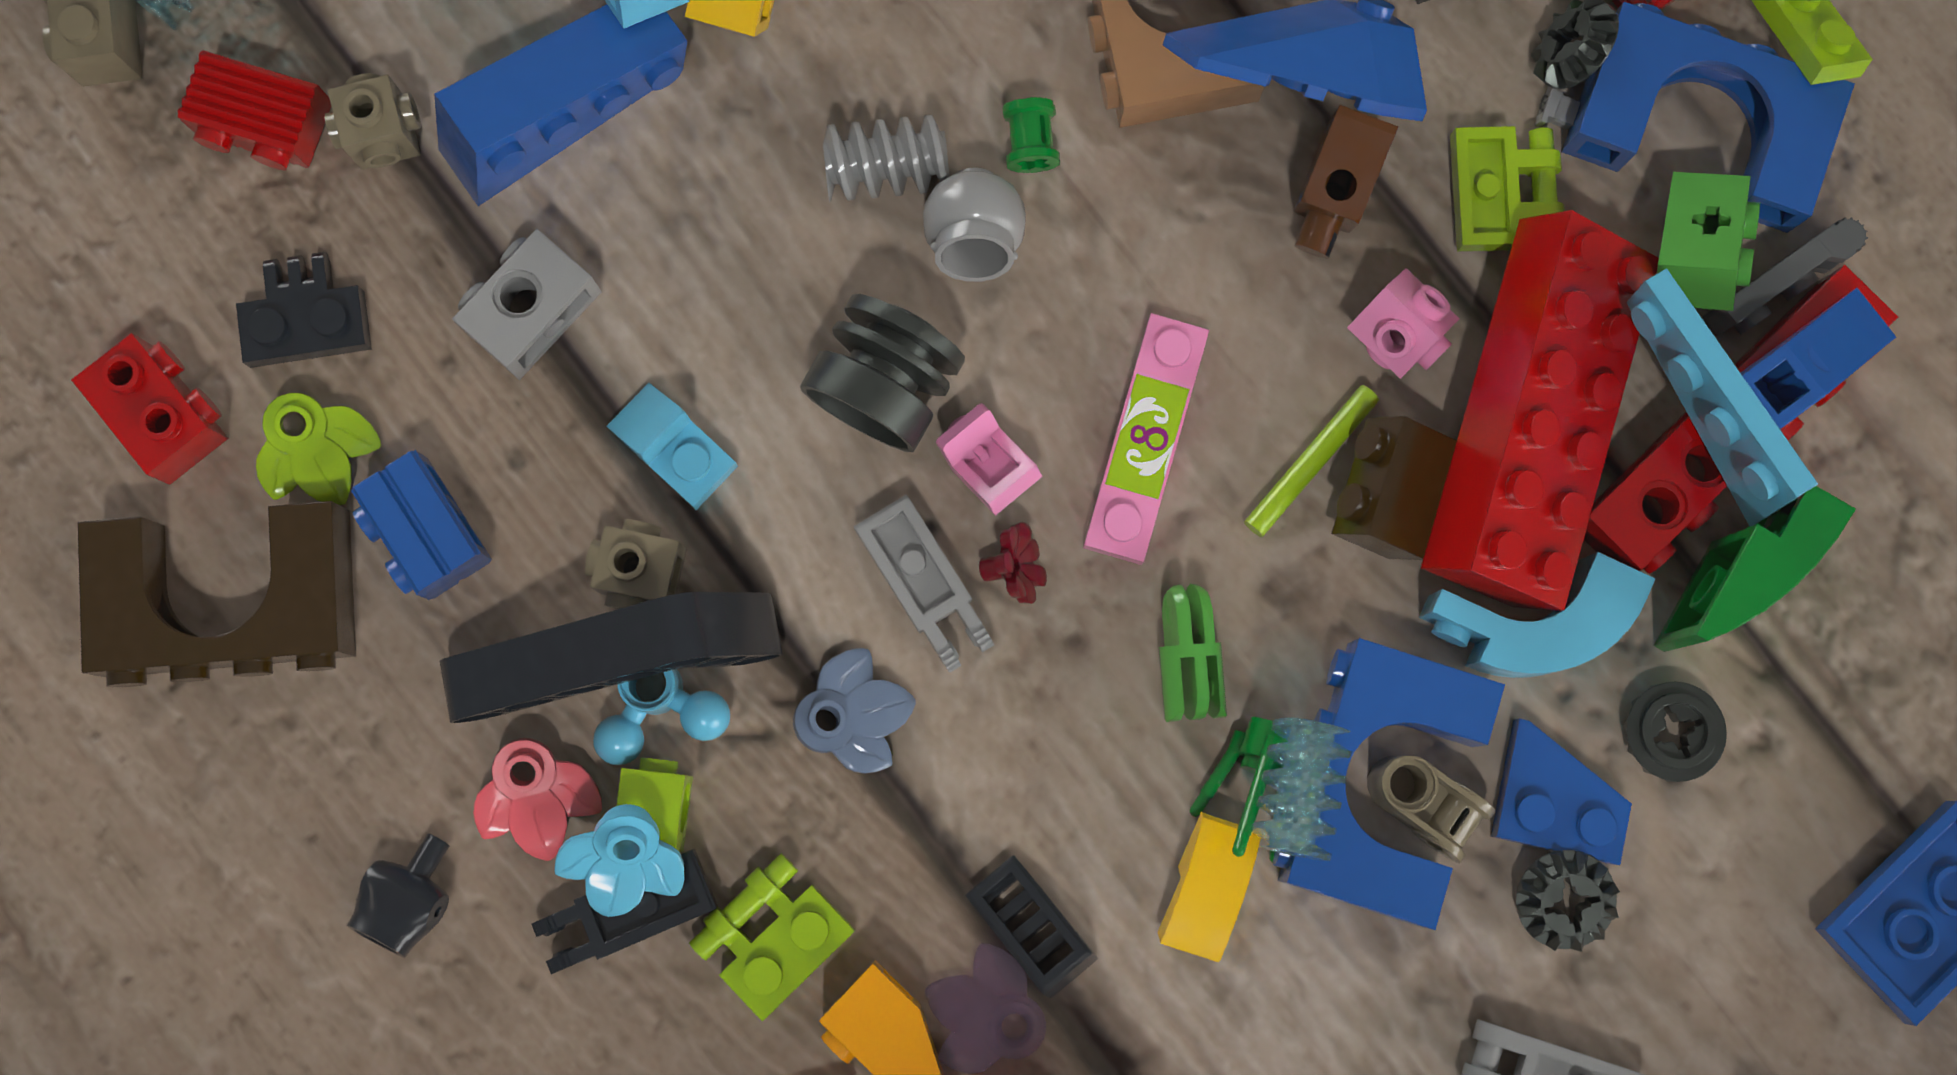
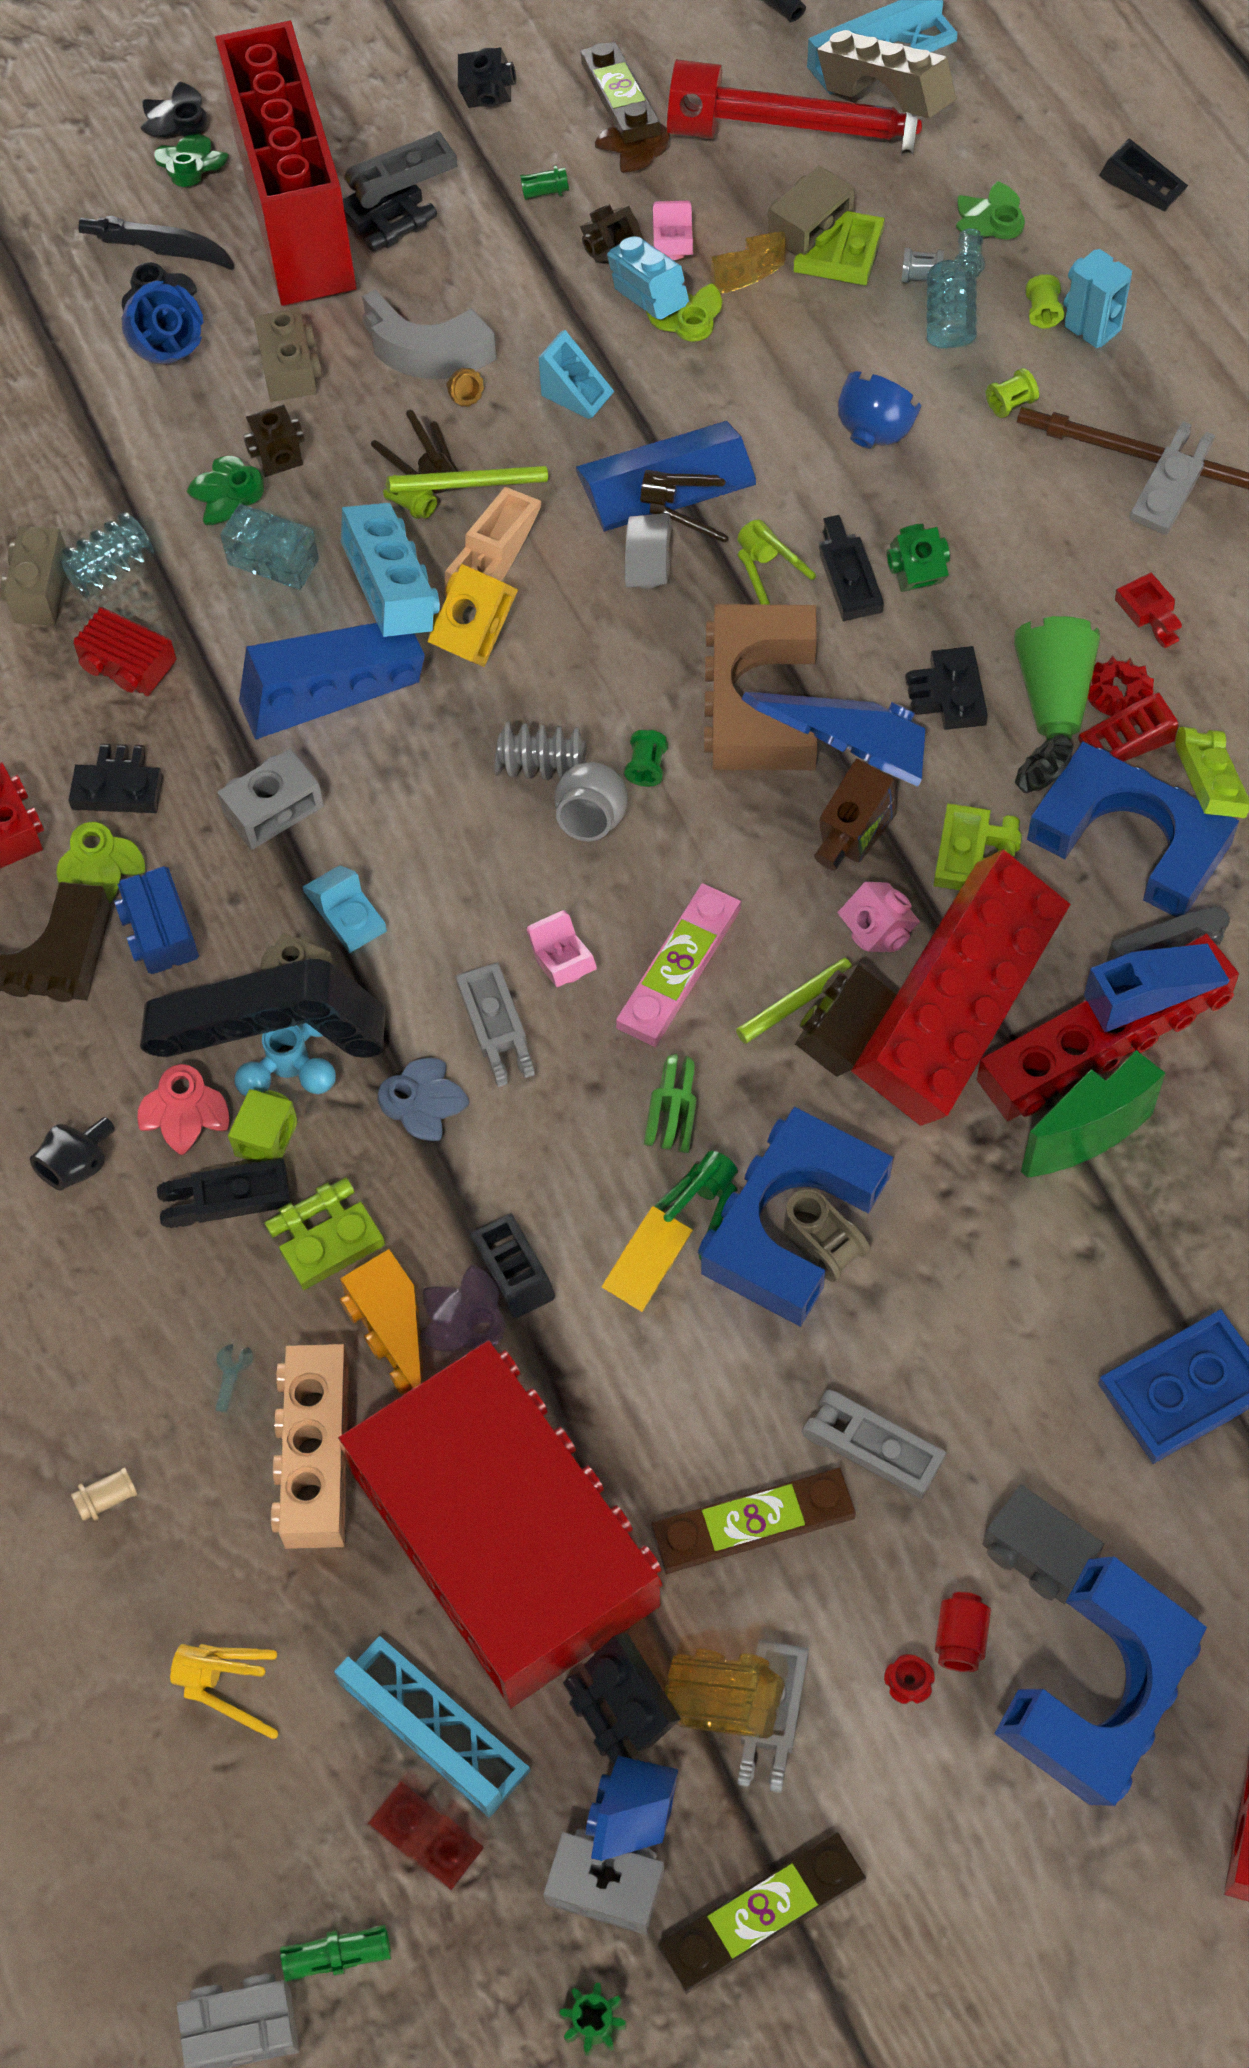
camera: 20 degrees right, 20 degrees down
dark tan brick [325,73,421,170] -> none
medium azure plate [555,804,684,917] -> none
pearl dark grey wheel [800,294,965,452] -> none
dark red plant [979,522,1047,604] -> none
clear light blue piece [1251,717,1352,861] -> none
medium azure arch [1419,552,1655,678] -> none
blue wing [1490,718,1632,866] -> none
pearl dark grey gear [1516,850,1620,952] -> none
light grey piece [1535,86,1581,129] -> none
pearl dark grey gear [1623,681,1727,782] -> none
medium azure wing [1626,268,1818,527] -> none
bright green brick [1657,172,1761,311] -> none

